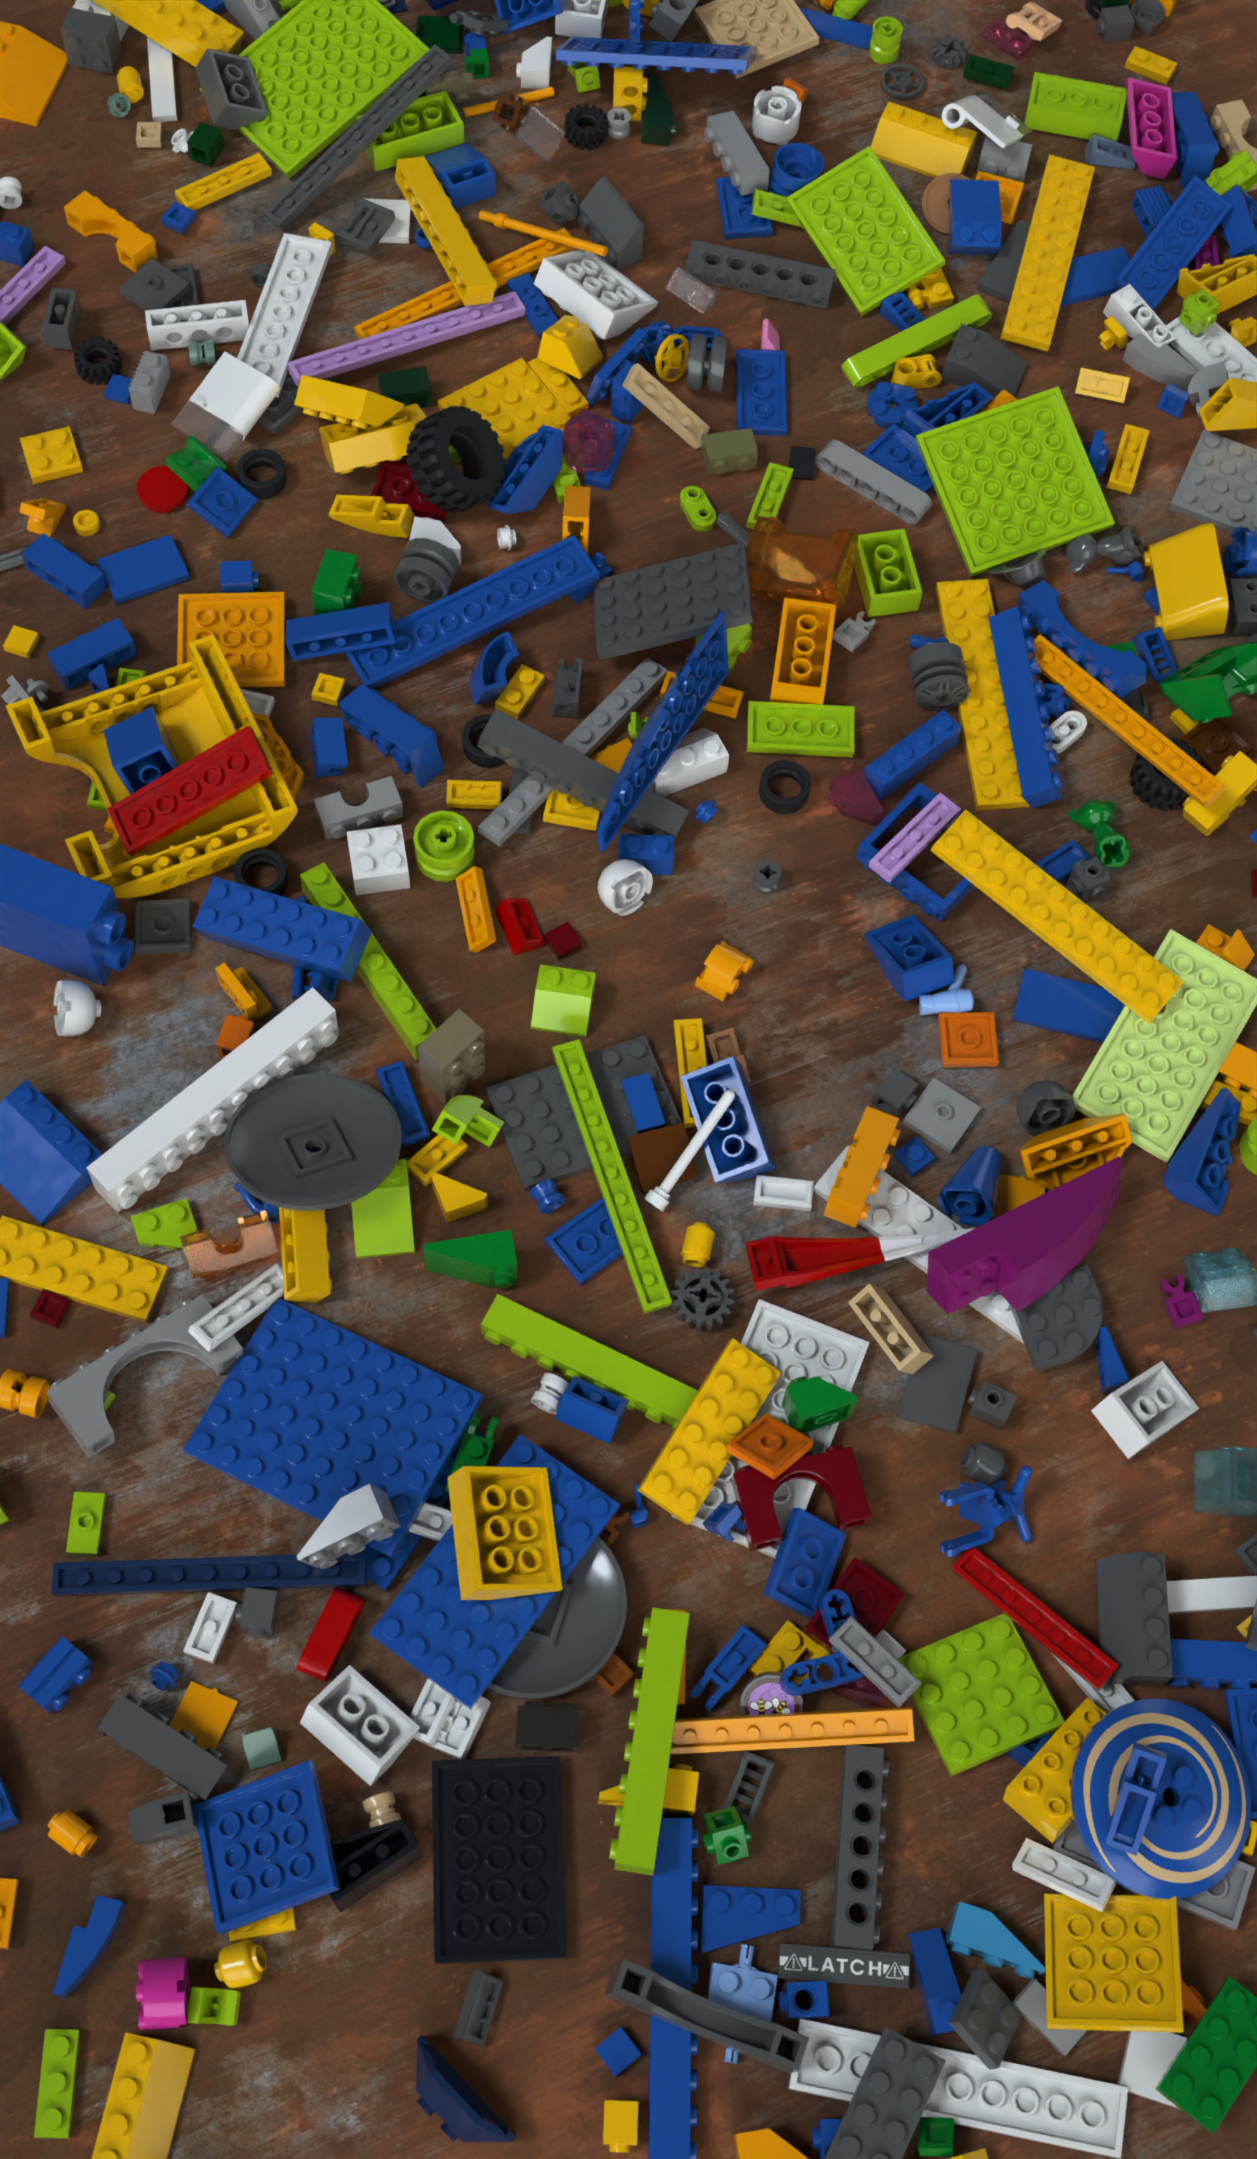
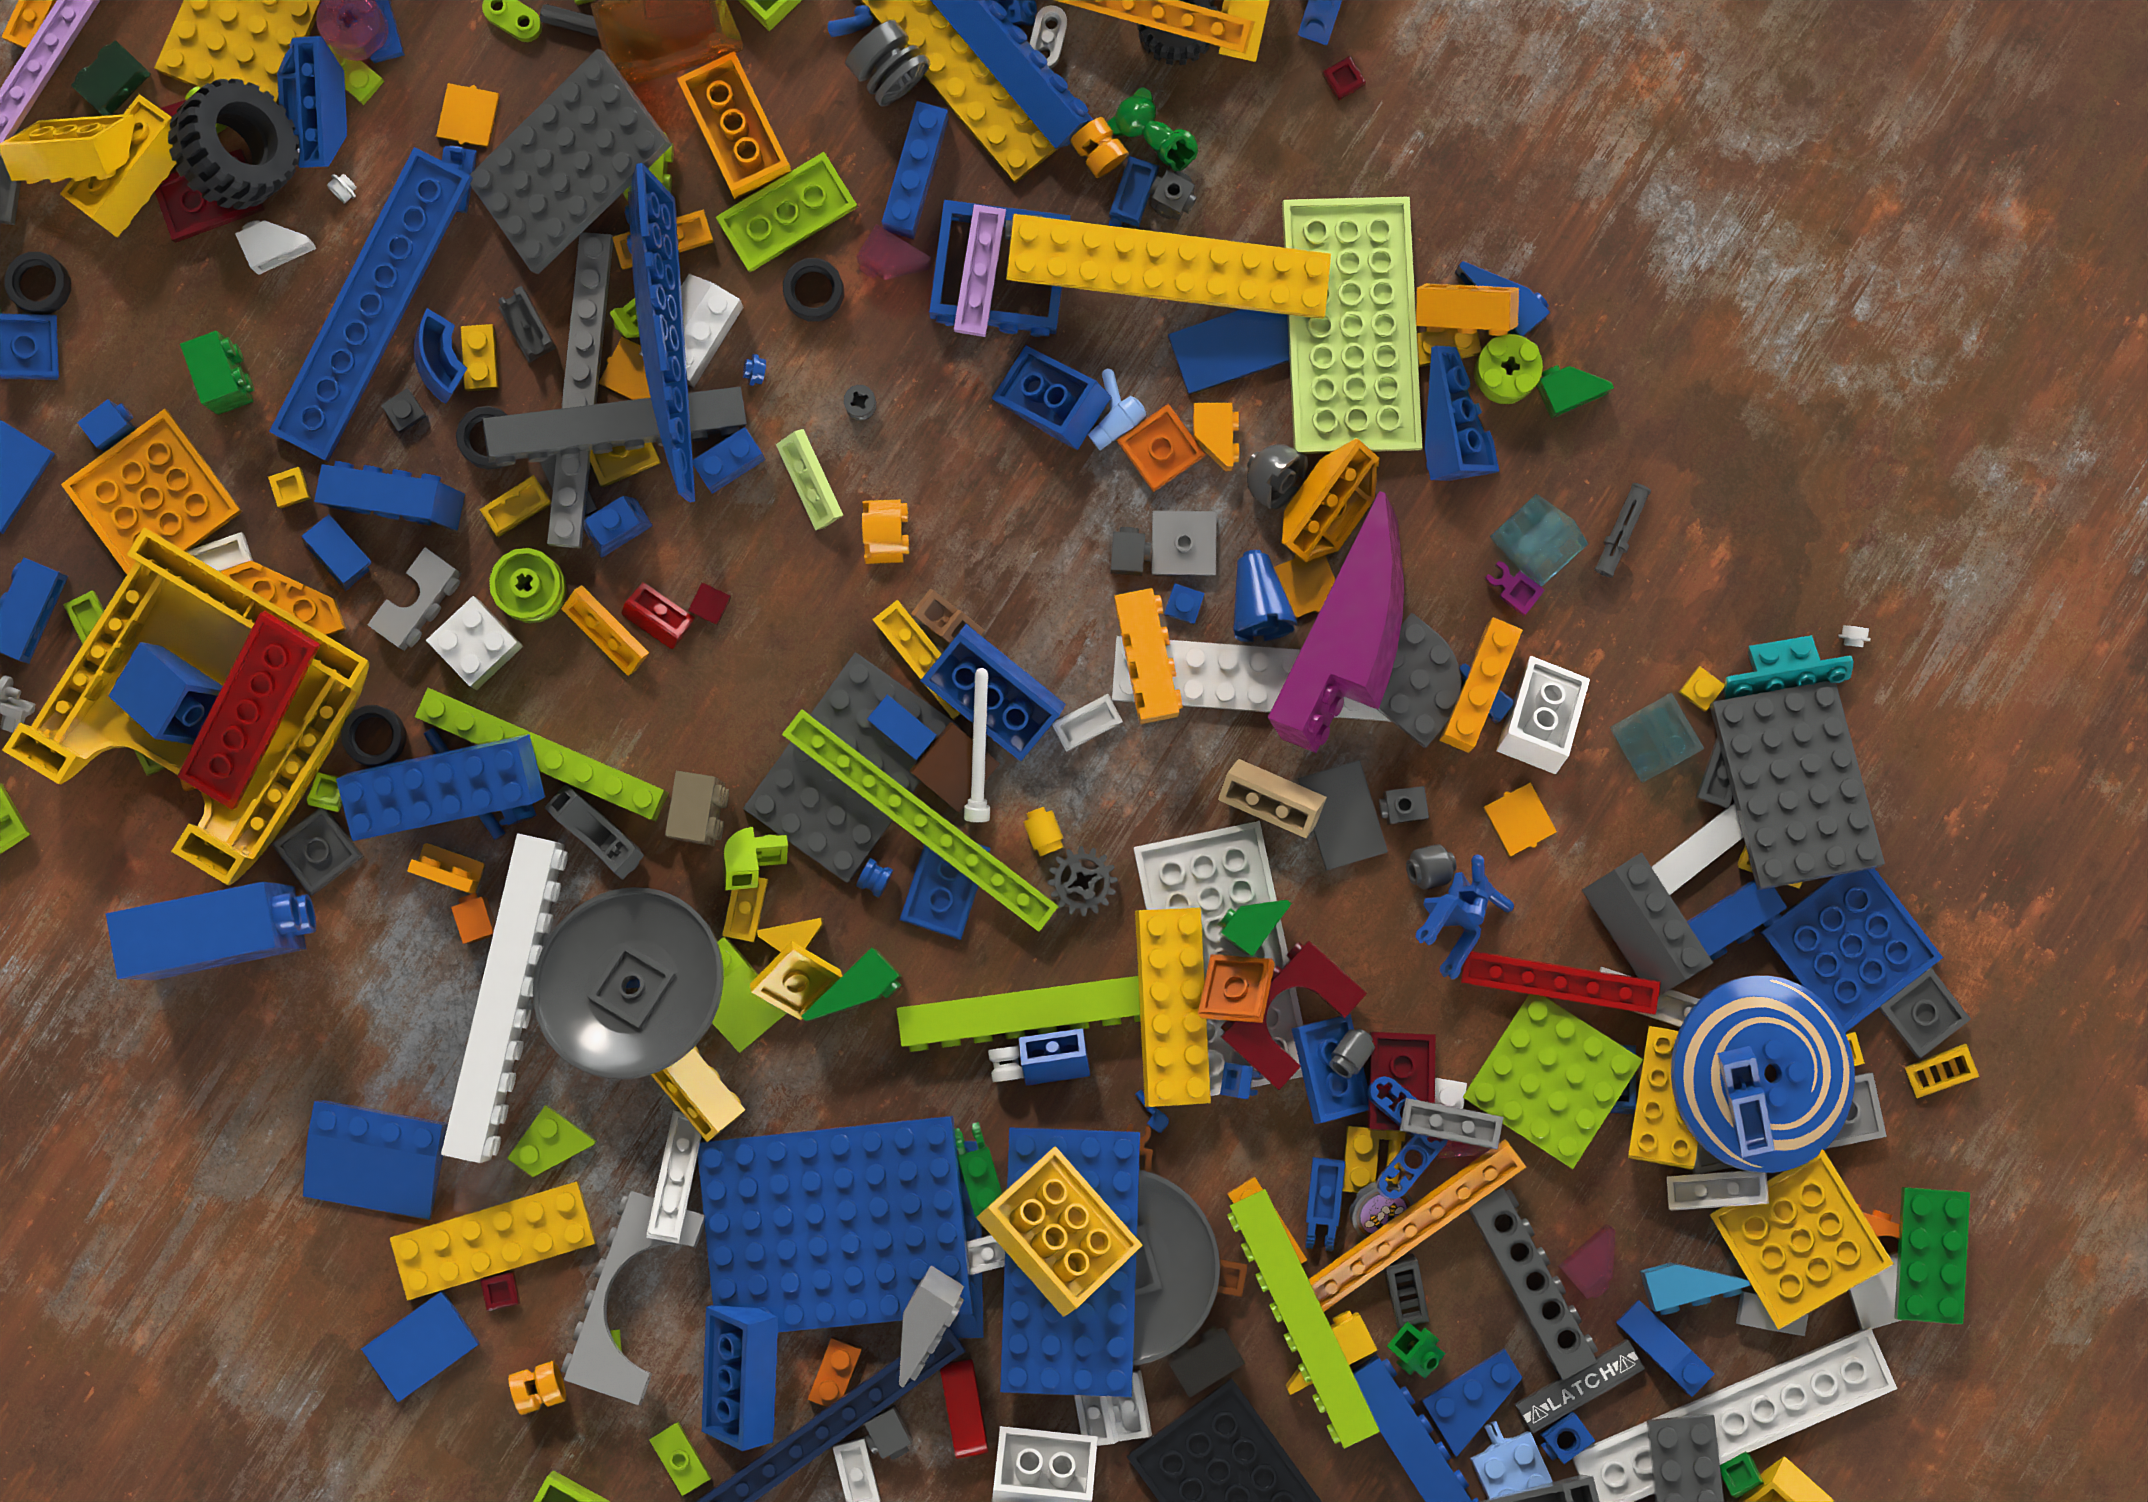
camera: 30 degrees left, 20 degrees up
white cylinder [54,980,101,1037] -> none
blue slope [88,664,110,693] -> none
clear orange arch [180,1210,279,1279] -> none
blue brick [285,602,396,661] -> none
yellow slope [328,495,415,538] -> none
blue plate [376,1060,430,1147] -> none
dark grey wheel [393,538,459,604] -> none
lime slope [531,964,596,1037] -> none
light orange slope [562,486,591,555] -> none
white cylinder [597,859,653,916] -> none
red plate [745,1228,975,1291] -> none
light grey plate [832,611,876,652] -> none
dark grey plate [949,1969,1022,2069] -> none
light orange slope [1196,924,1255,971] -> none
none -> lime tile [307,772,342,812]
none -> dark grey plate [381,388,427,433]
none -> light orange piece [436,83,500,148]
none -> dark grey arch [544,783,644,879]
none -> blue torso [584,496,653,558]
none -> blue slope [702,1305,779,1451]
none -> yellow plate [750,941,842,1020]
none -> yellowish green plate [776,429,843,530]
none -> orange plate [808,1337,862,1407]
none -> light orange wheel [1070,117,1129,178]
none -> light orange slope [1193,403,1239,471]
none -> dark grey brick [1329,1029,1375,1078]
none -> light orange arch [1439,617,1523,753]
none -> light orange piece [1483,782,1557,857]
none -> clear pink slope [1557,1224,1616,1299]

